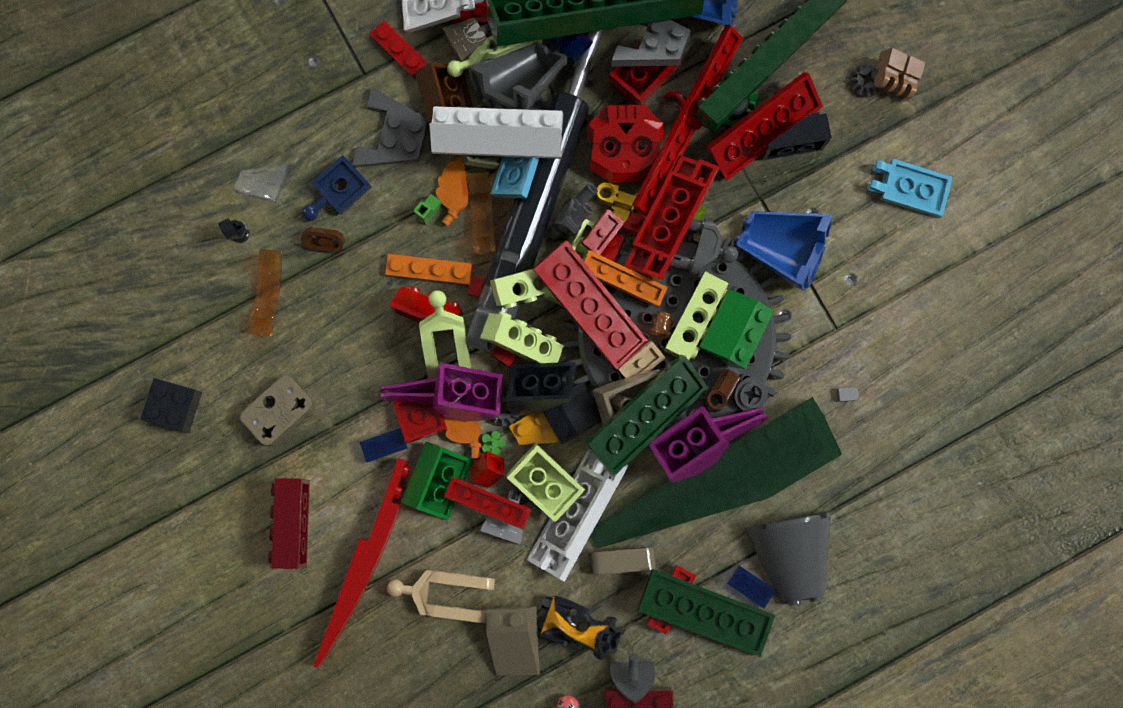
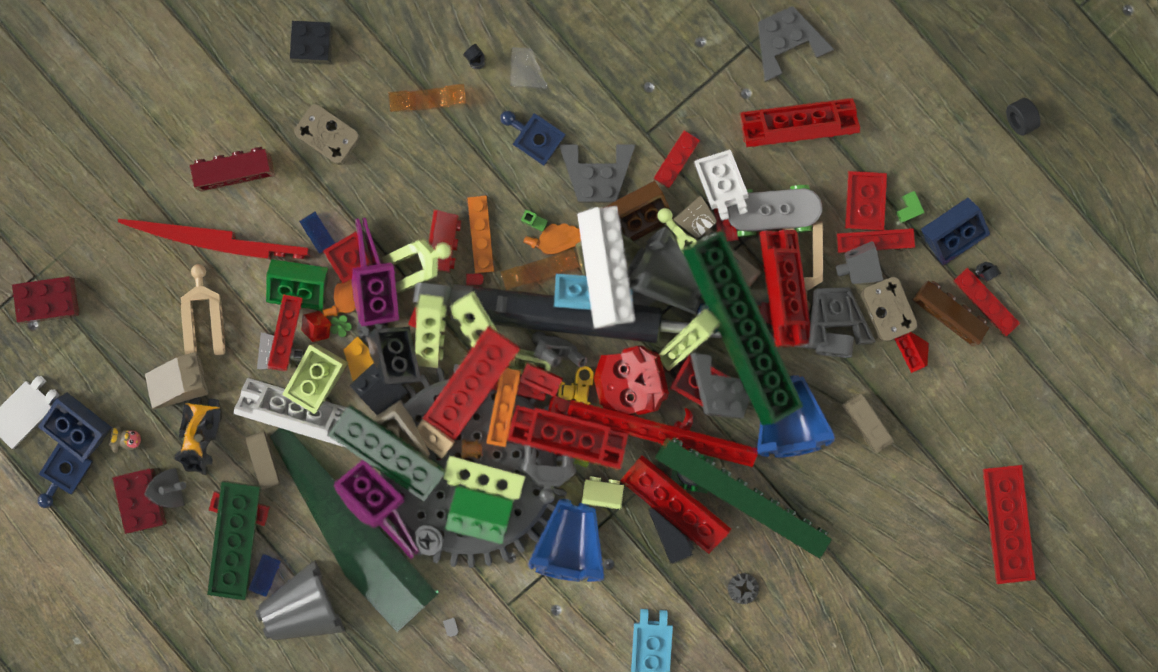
camera: 80 degrees right, 5 degrees up
reddish brown plate [301,227,345,252] -> none
reddish brown piece [705,368,740,413] -> none
medium nougat legs [874,48,926,100] -> none
none -> yellowish green slope [582,476,624,509]
none -> yellowish green brick [658,309,720,371]

